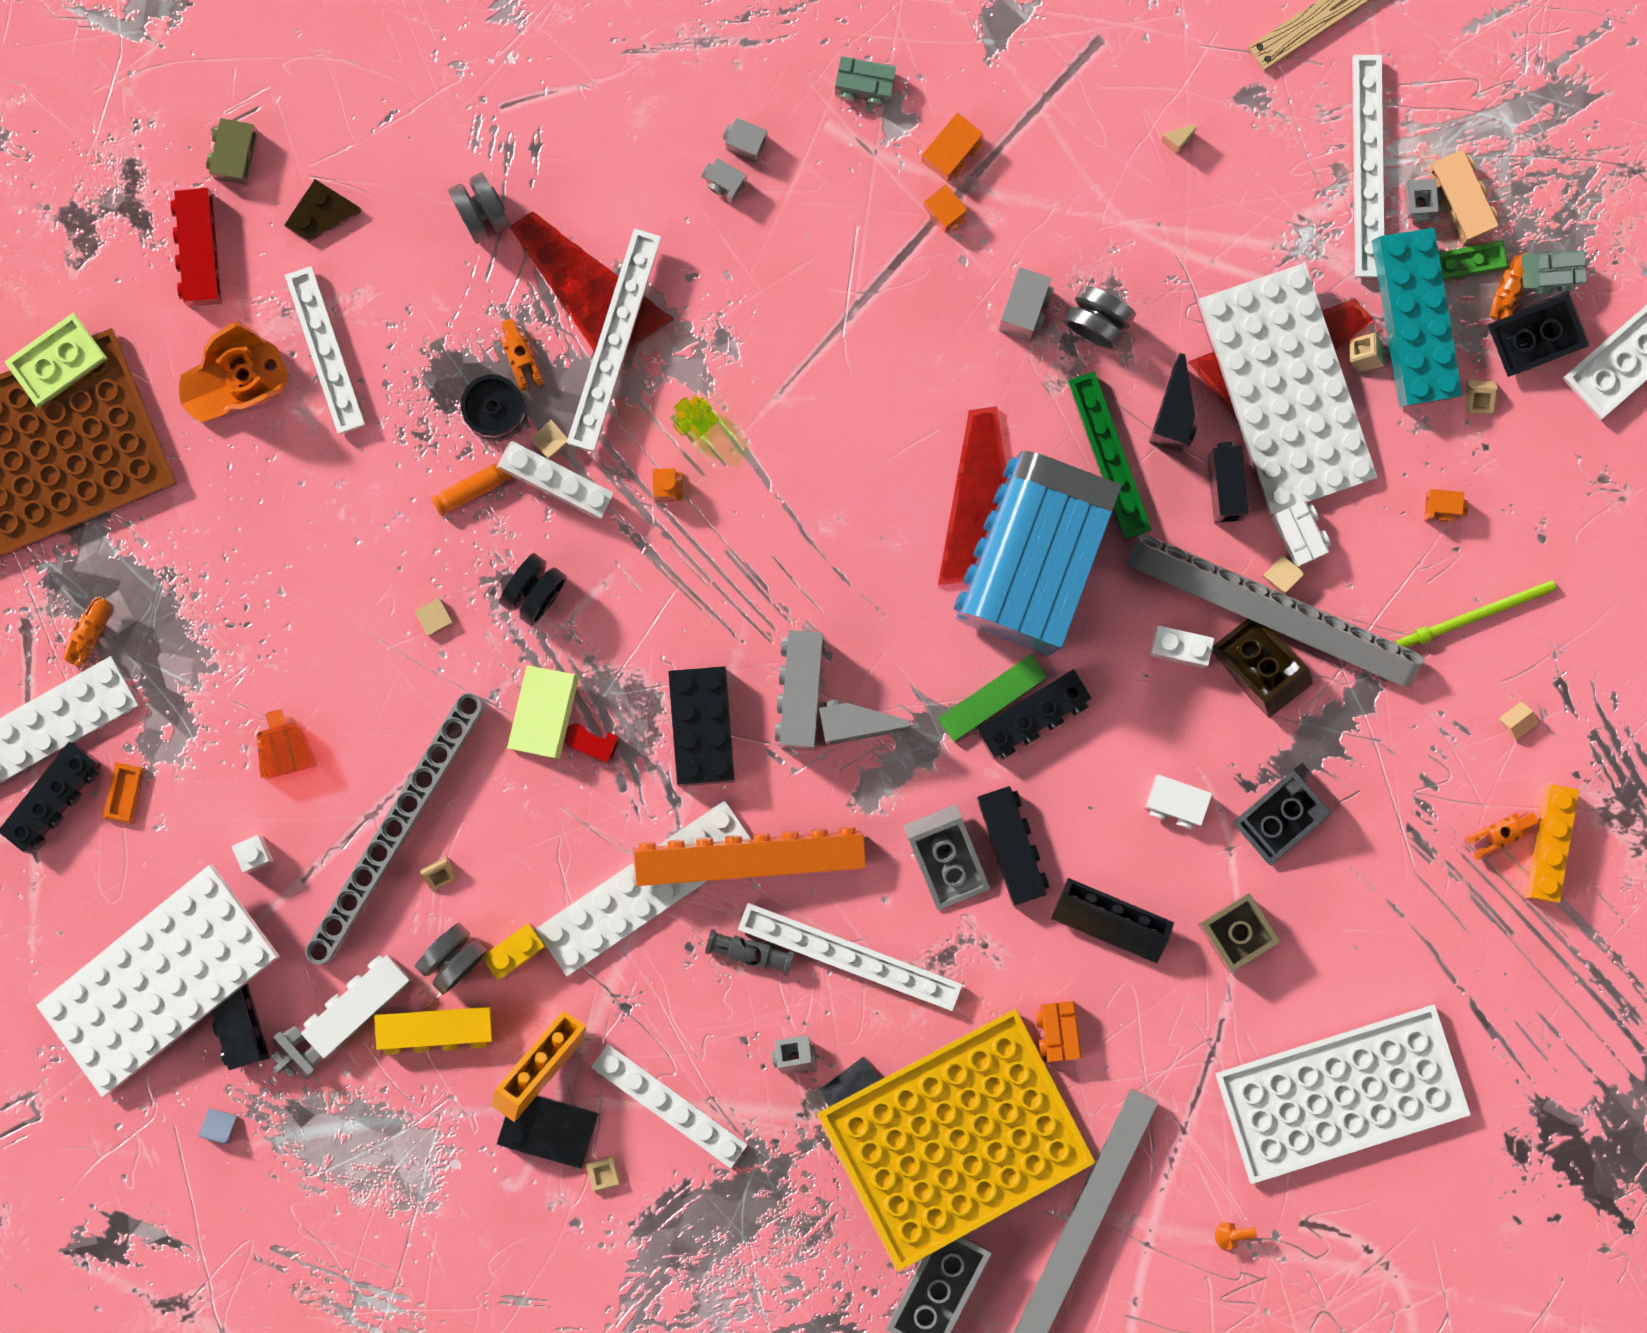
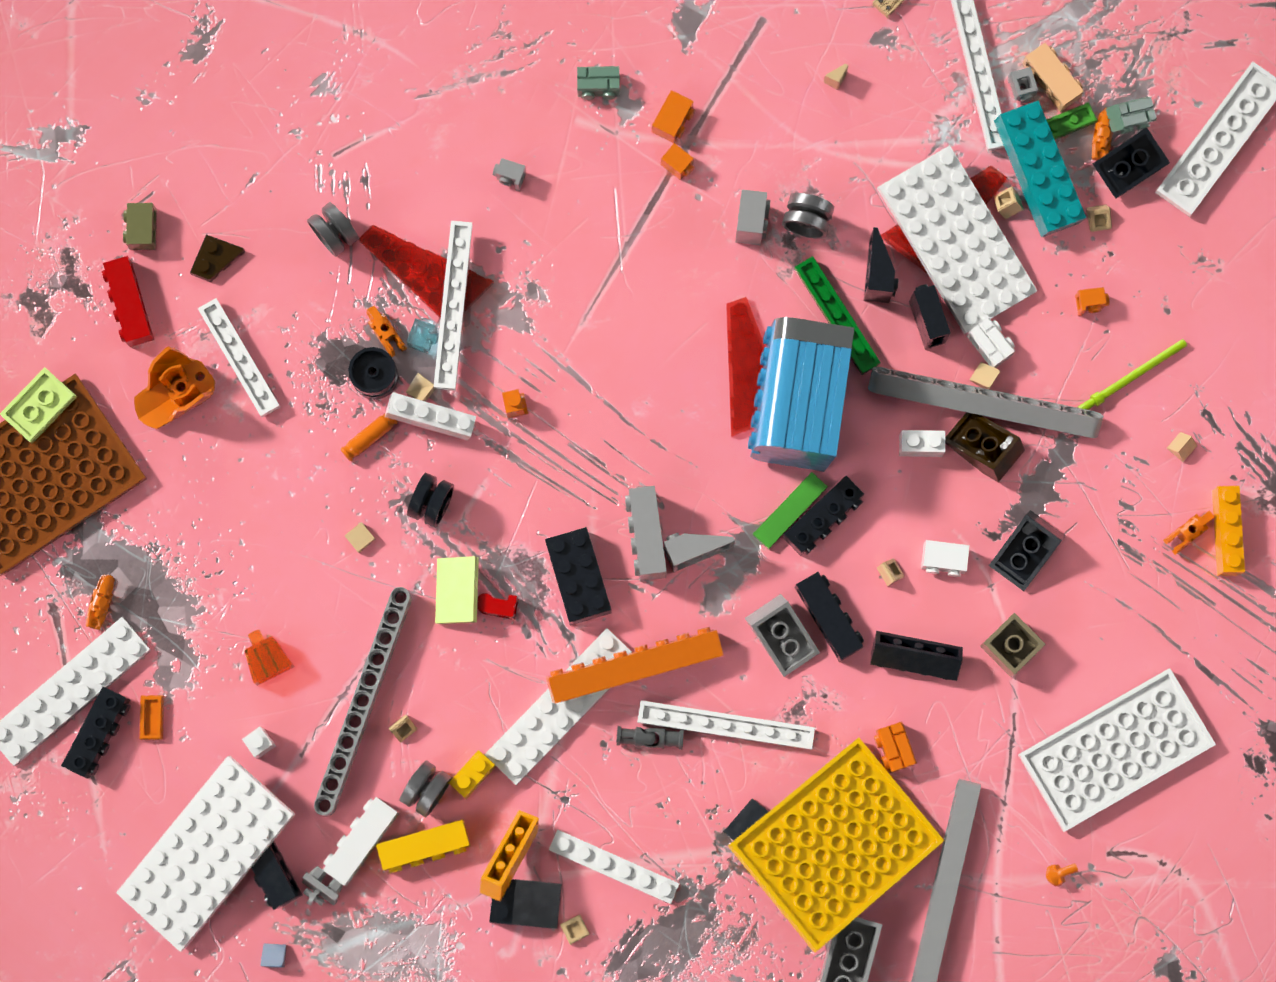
camera: 15 degrees left, 5 degrees down
clear neon green brick [669,395,719,442] -> none
light grey brick [722,117,768,162] -> none
light grey brick [771,1035,817,1074] -> none
none -> clear light blue brick [406,318,439,354]
none -> tan slope [877,558,904,586]

